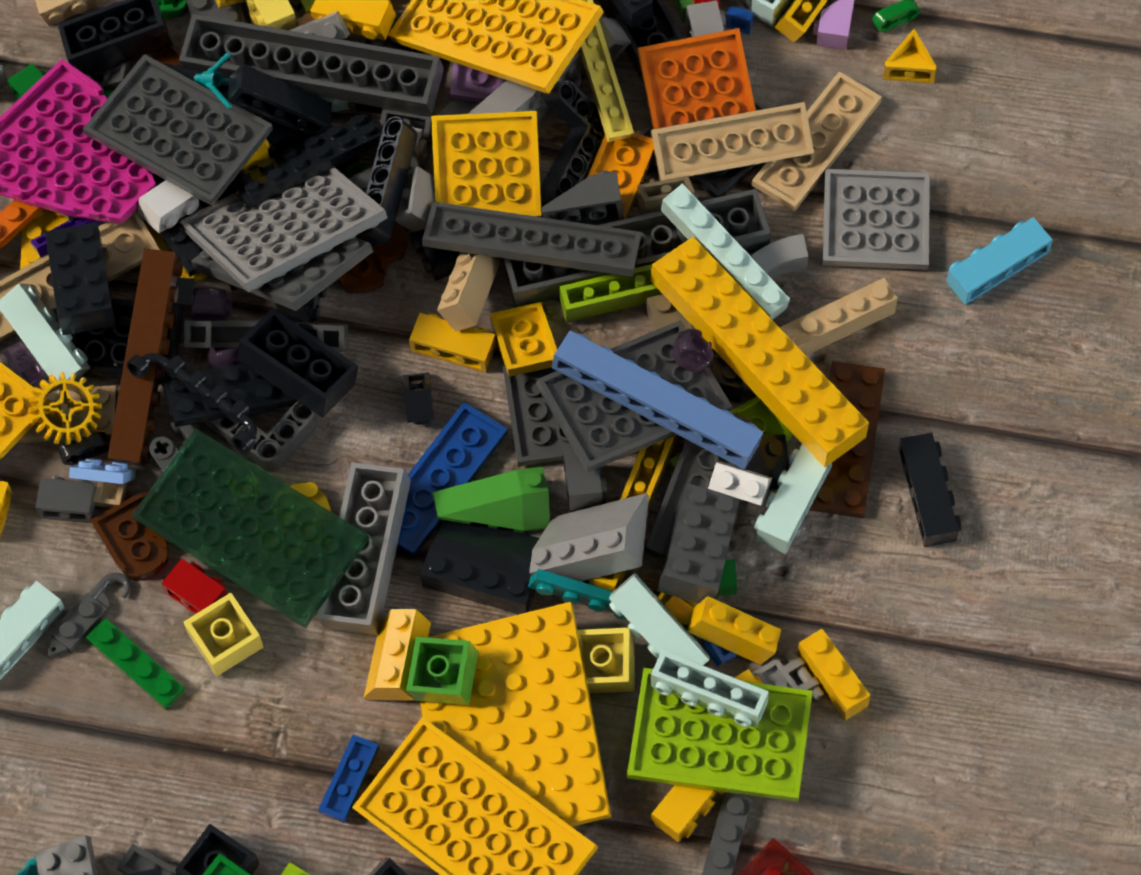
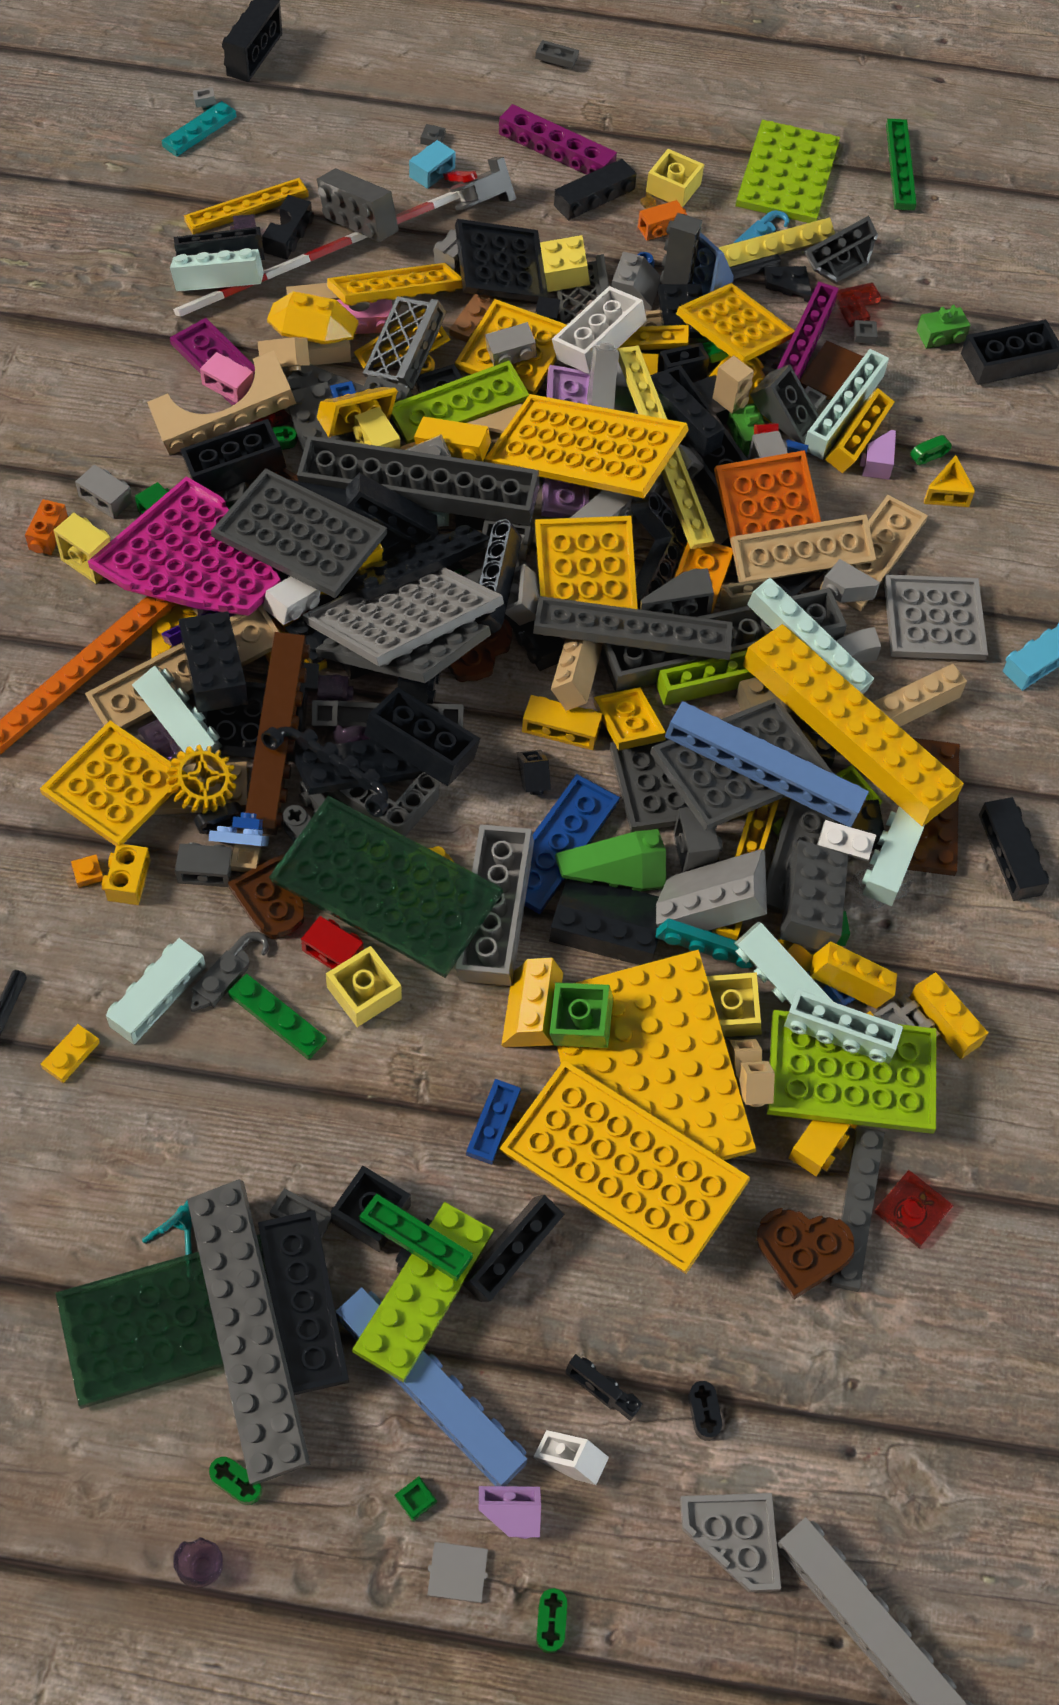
camera: 10 degrees left, 5 degrees down
teal plant [194,52,232,109] -> none
hair [672,329,714,372] -> none
none -> blue plate [232,812,263,830]
none -> tan arch [729,1039,775,1107]
none -> light grey slope [821,559,880,603]

